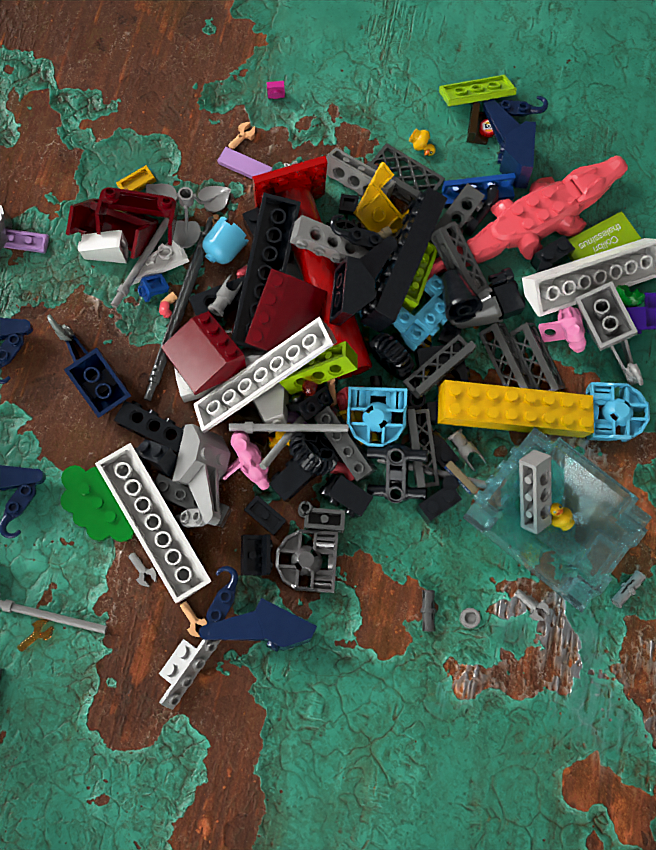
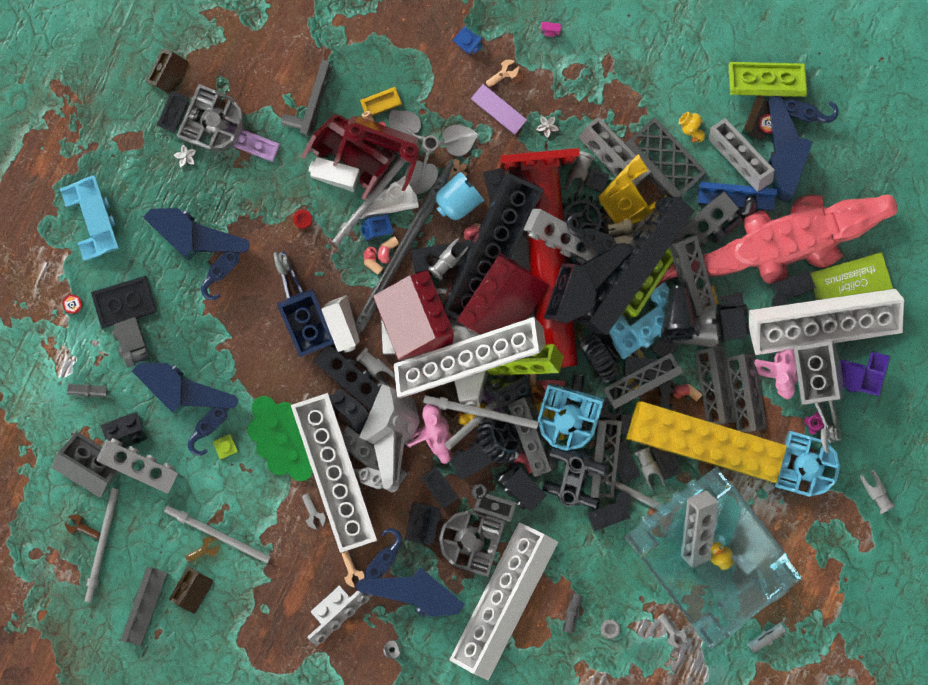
camera: 15 degrees right, 10 degrees up
clear red hinge [302,380,318,396] -> none
dark tan tile [443,461,478,495] -> none
green hair [616,285,645,308] -> none
none -> dark brown panel [169,566,214,614]
none -> lime plate [213,434,238,460]
none -> dark grey piece [281,60,333,138]
none -> red tile [293,210,313,229]
none -> white slope [321,295,360,352]
none -> light grey piece [355,348,395,386]
none -> arm [364,247,383,275]
none -> light grey piece [383,640,401,659]
none -> white slope [450,522,558,680]
none -> blue bracket [453,26,483,56]
none -> reddish brown bar [529,383,546,404]
none -> light grey piece [564,151,596,195]
none -> black plate [650,446,682,480]
none -> arm [673,384,702,402]
none -> light grey brick [709,118,775,192]
none -> dark pink plate [804,412,825,434]

